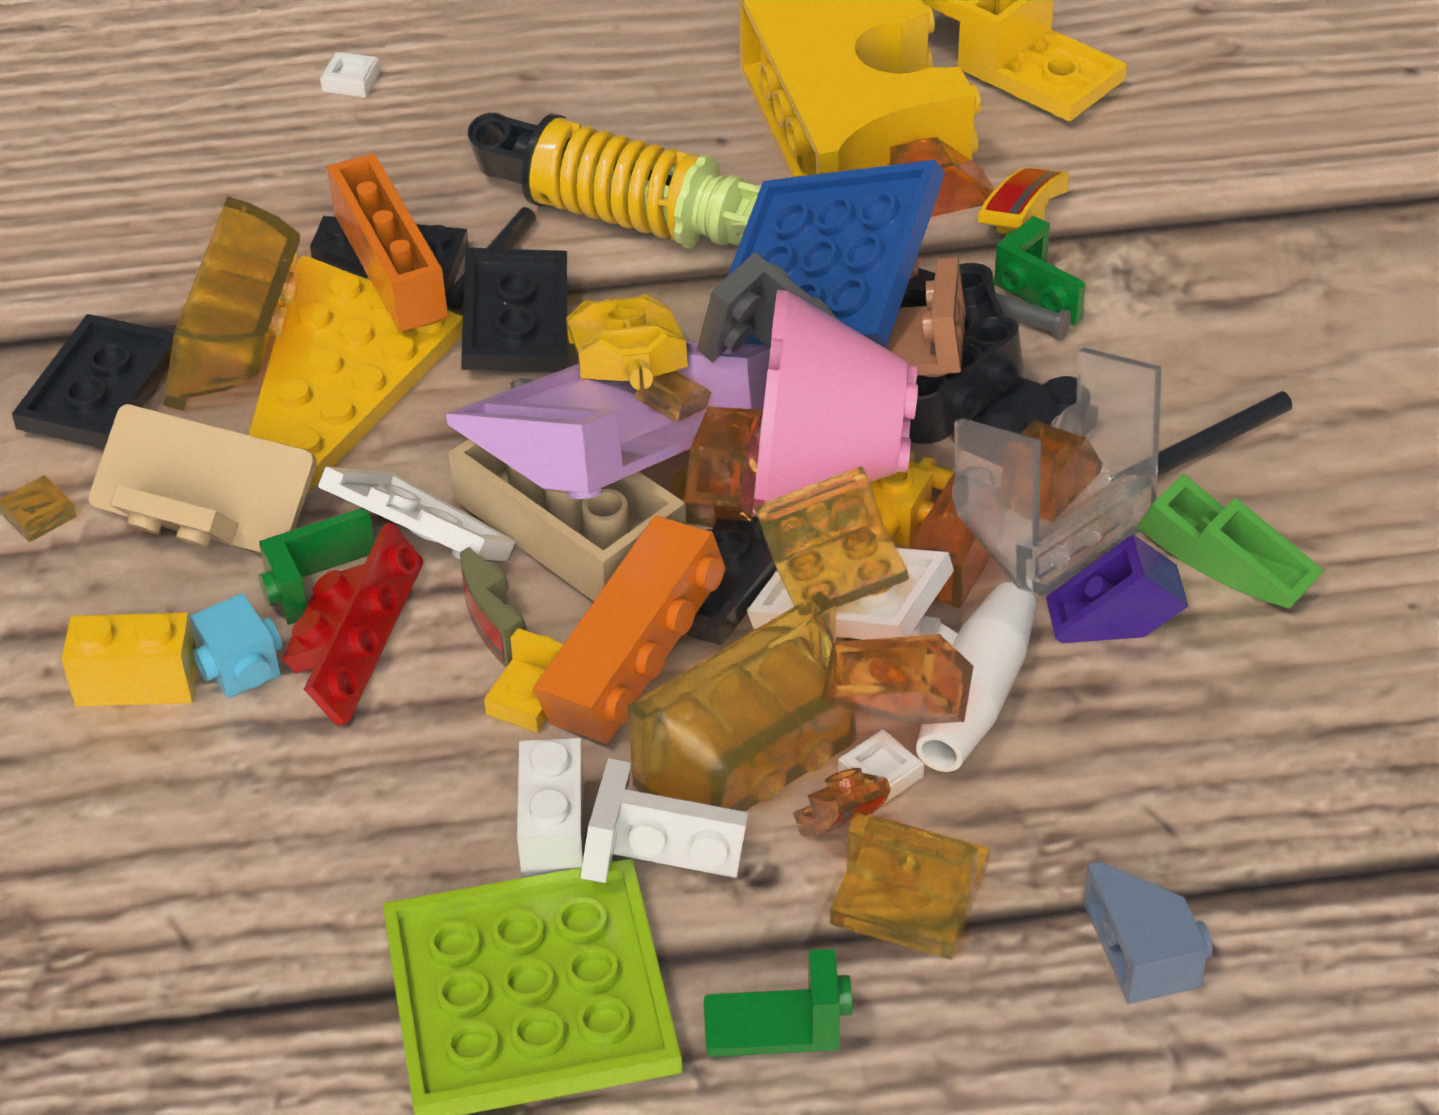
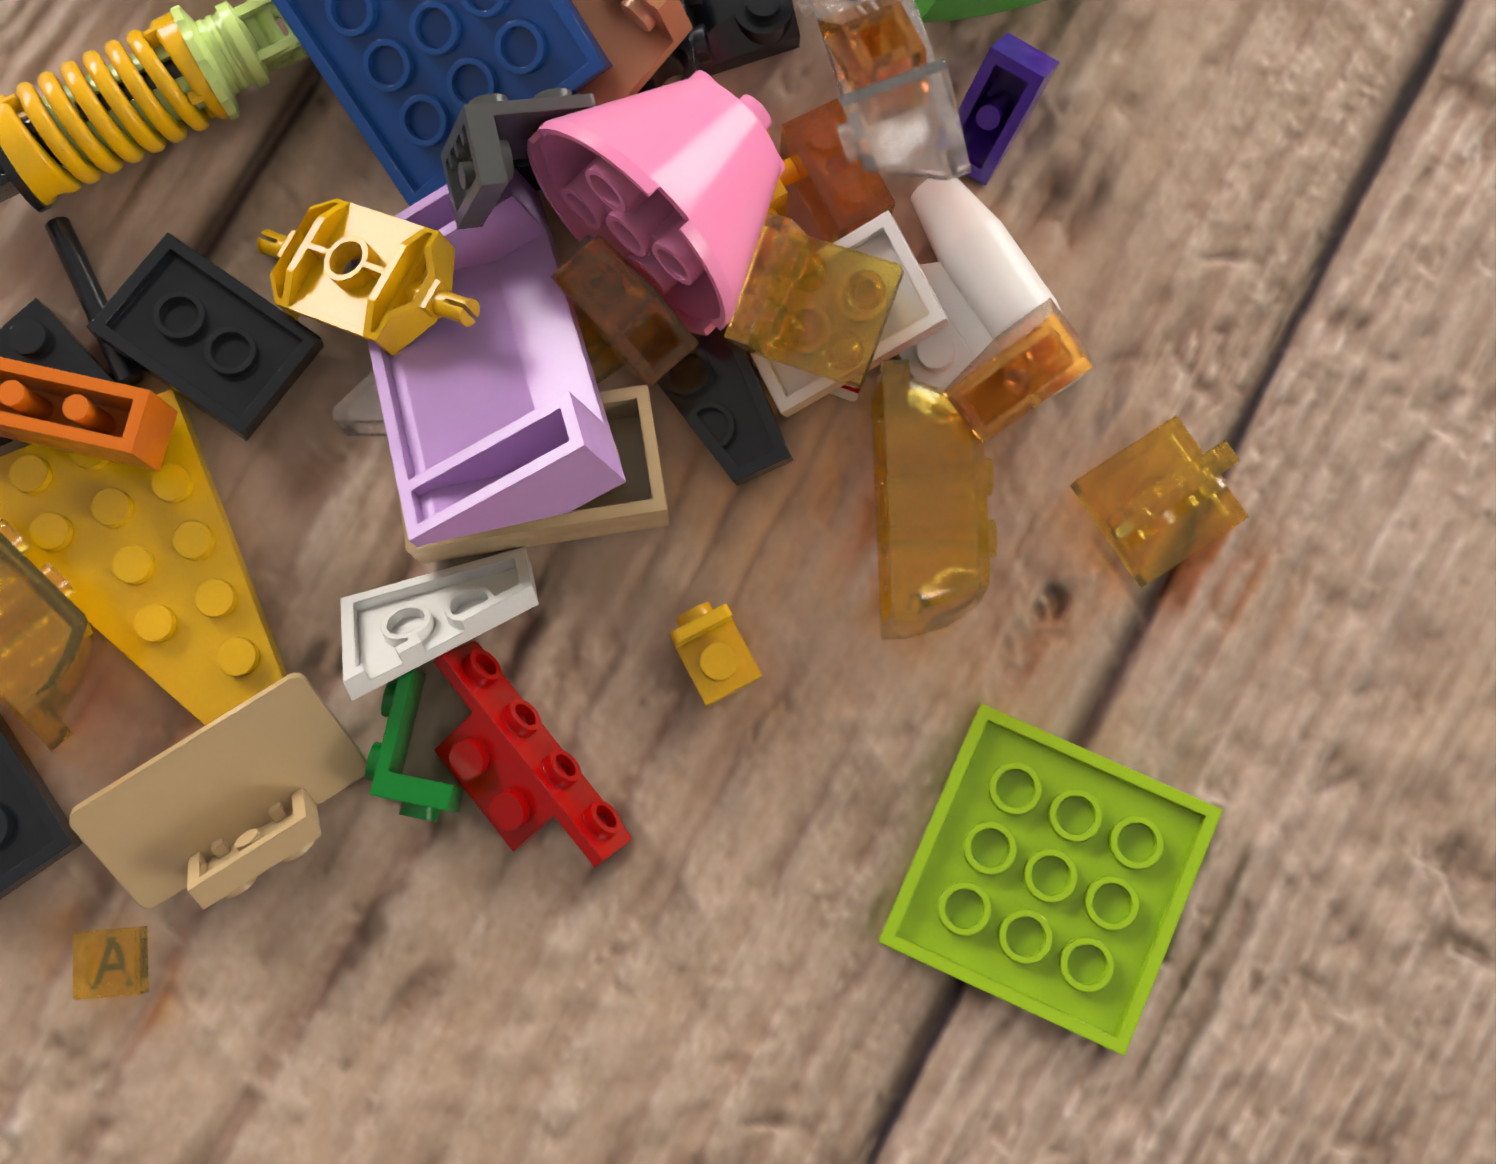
camera: 60 degrees left, 35 degrees up
yellow brick [61,612,198,706] -> none
medium azure brick [189,593,283,699] -> none
olive slope [460,547,527,667] -> none
white brick [517,738,585,878] -> none
orange brick [532,515,726,744] -> none
white bracket [581,758,749,883] -> none
clear yellow tile [634,371,711,422] -> none
green bracket [703,949,852,1057] -> none
clear orange slope [793,768,891,837] -> none
white tile [838,729,924,808] -> none
sand blue slope [1083,861,1213,1004] -> none

